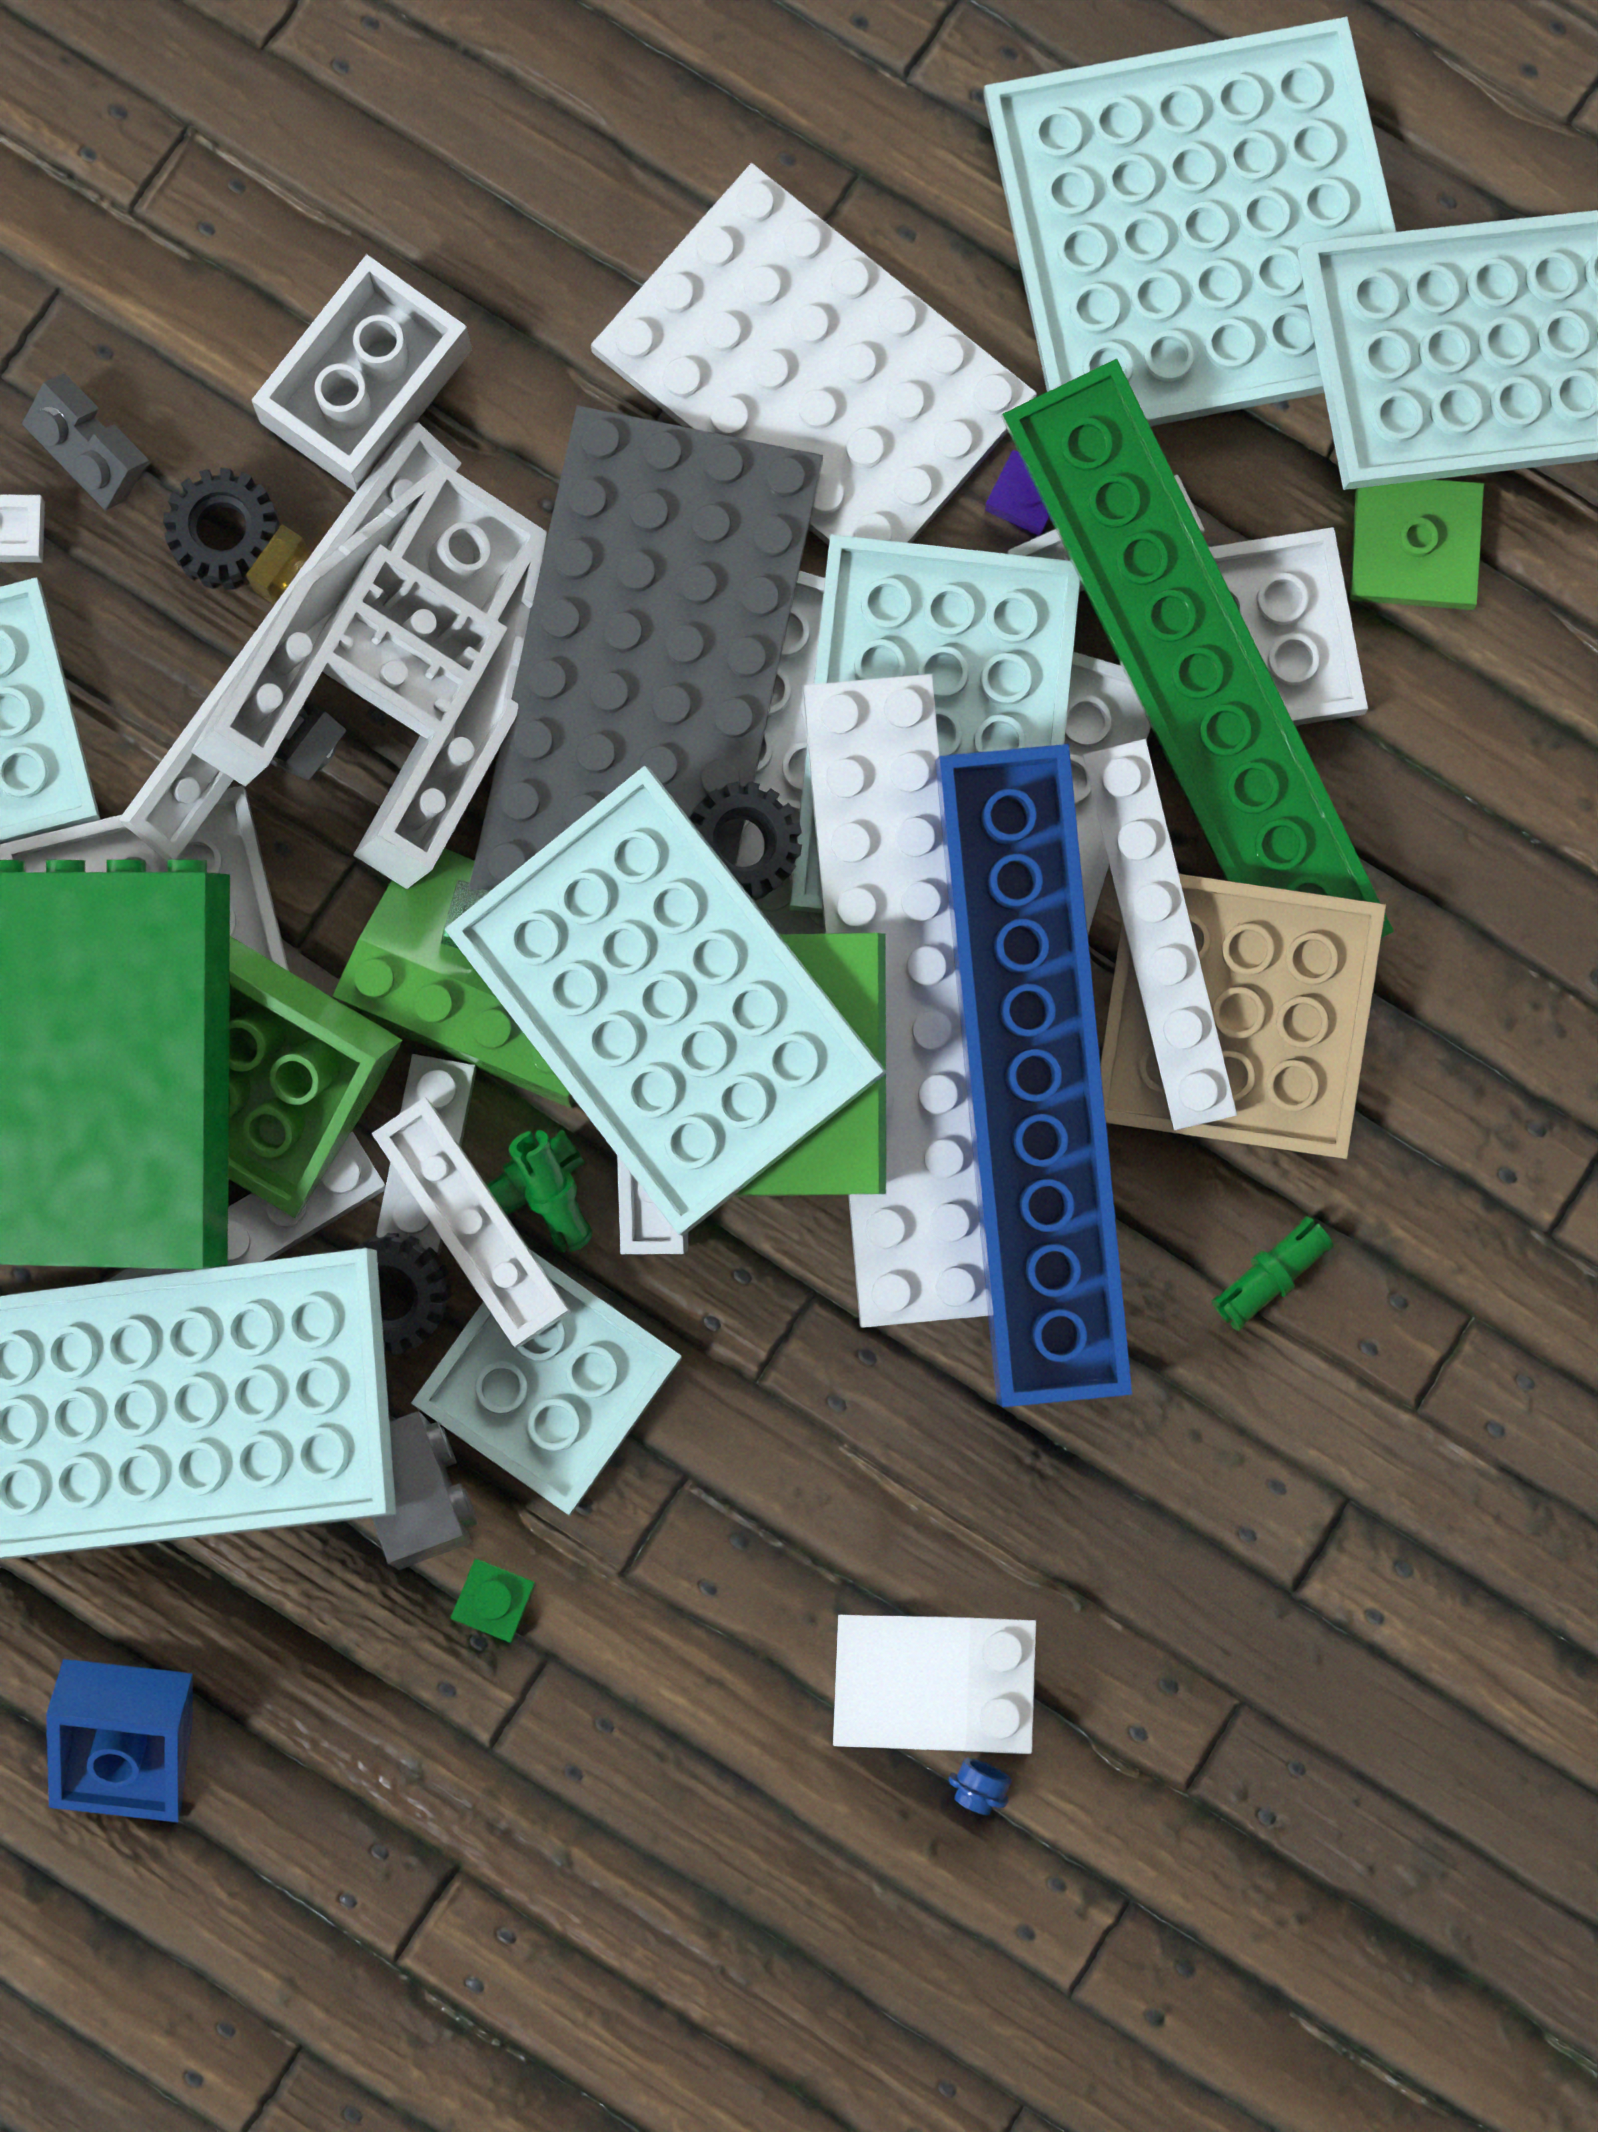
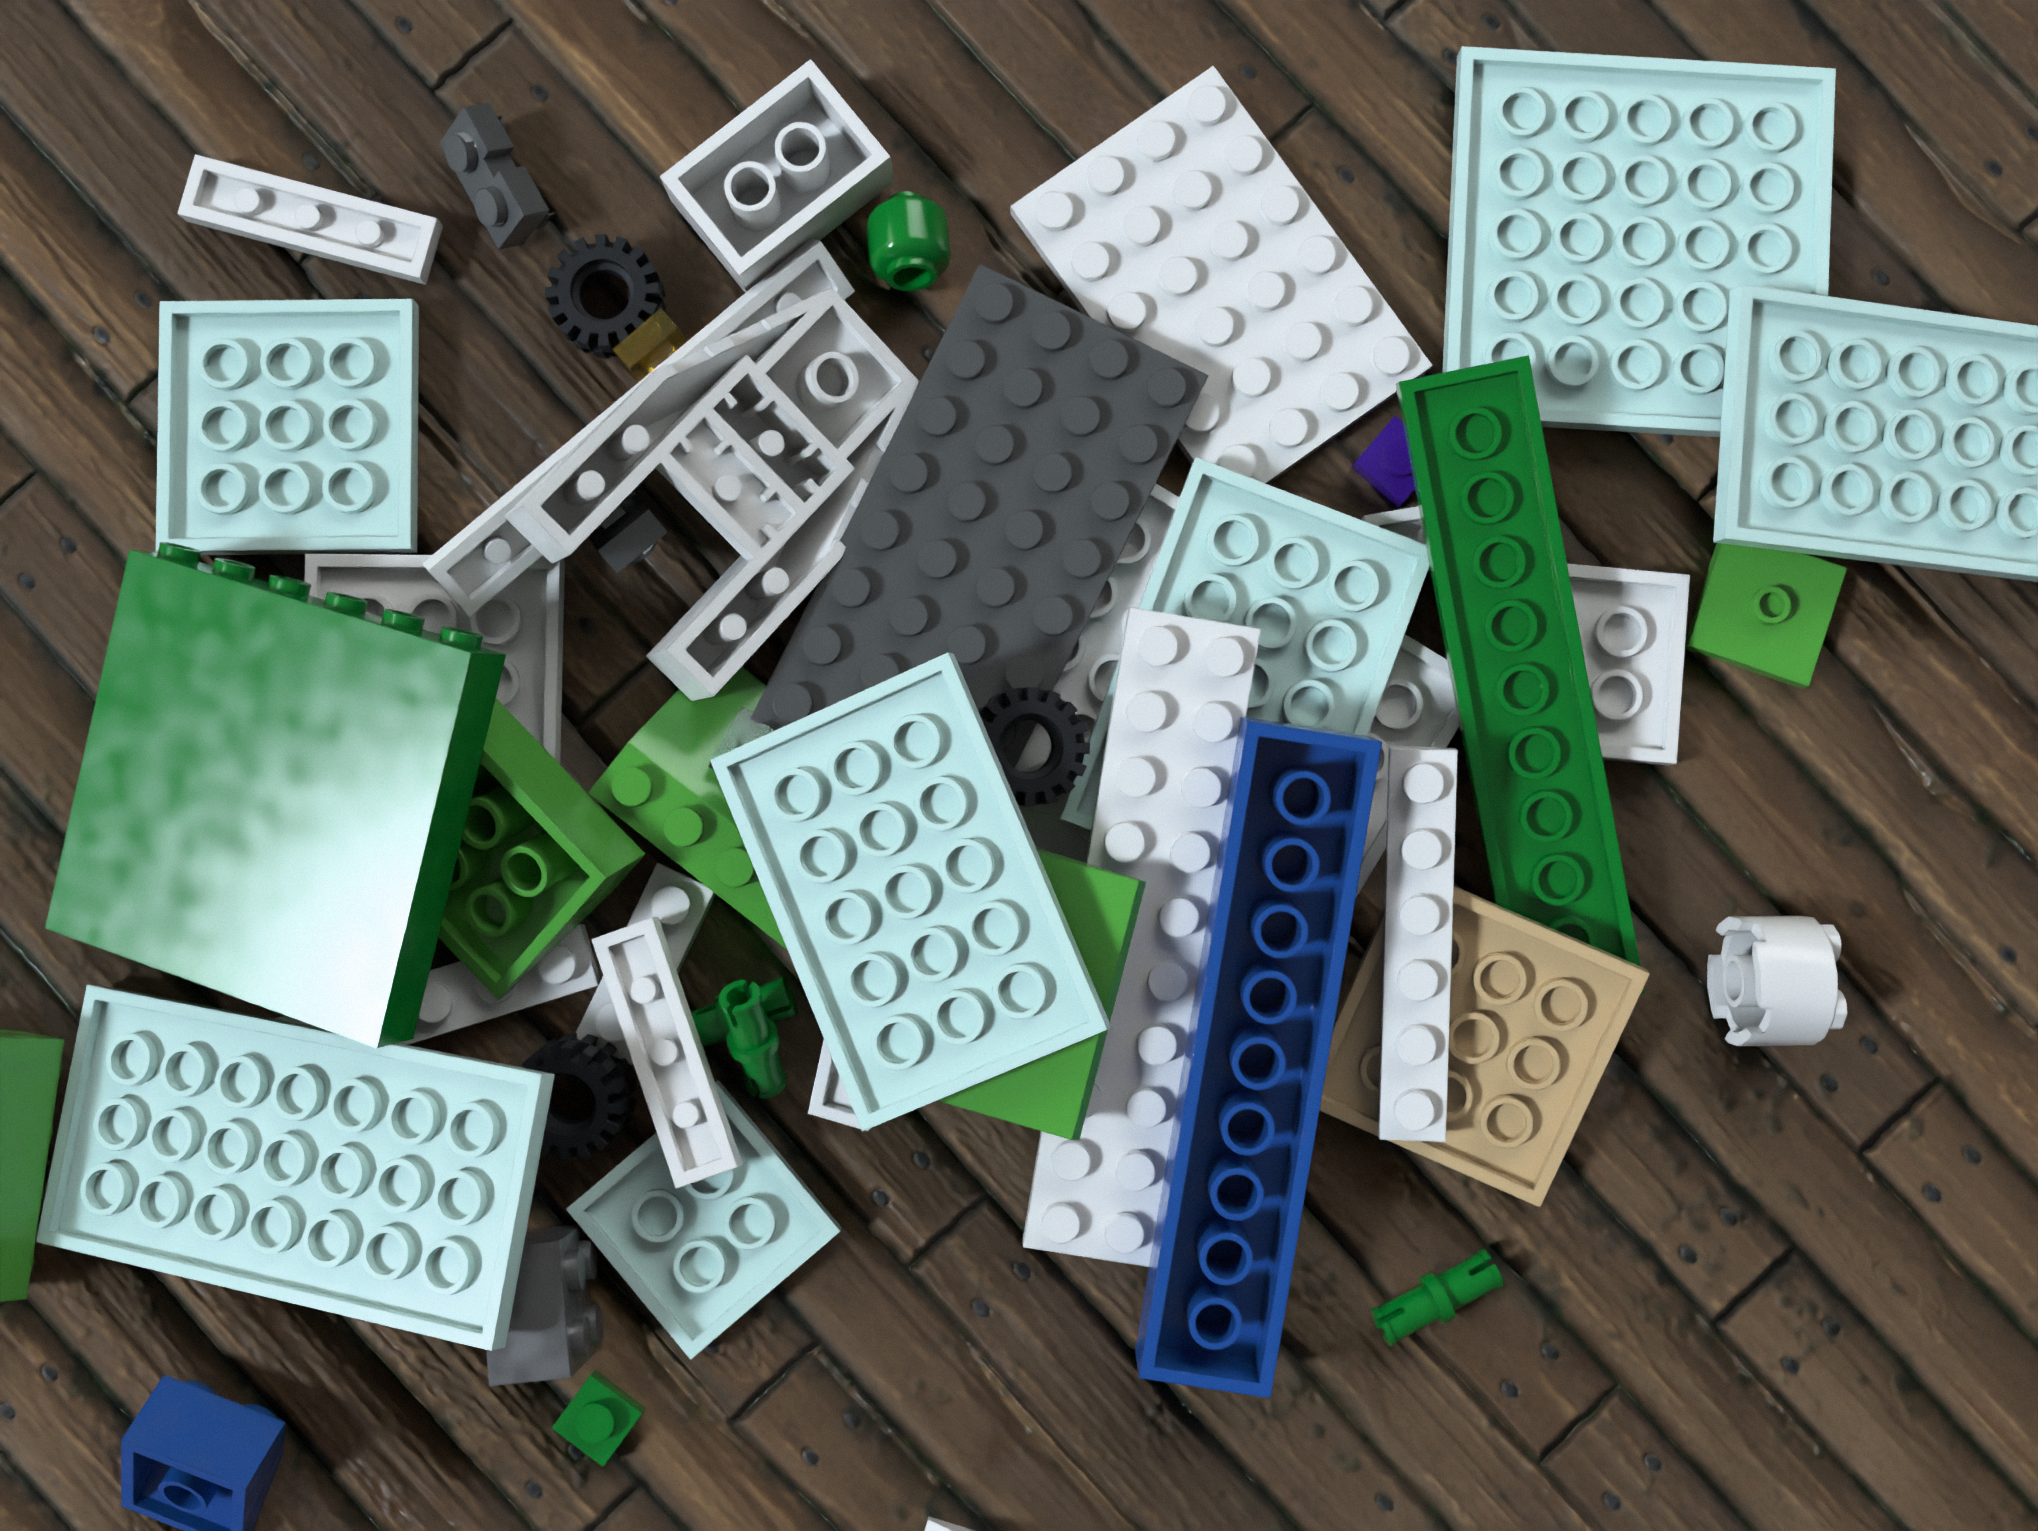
camera: 10 degrees right, 5 degrees up
none -> green head [867,191,951,291]
none -> white brick [1707,916,1847,1046]

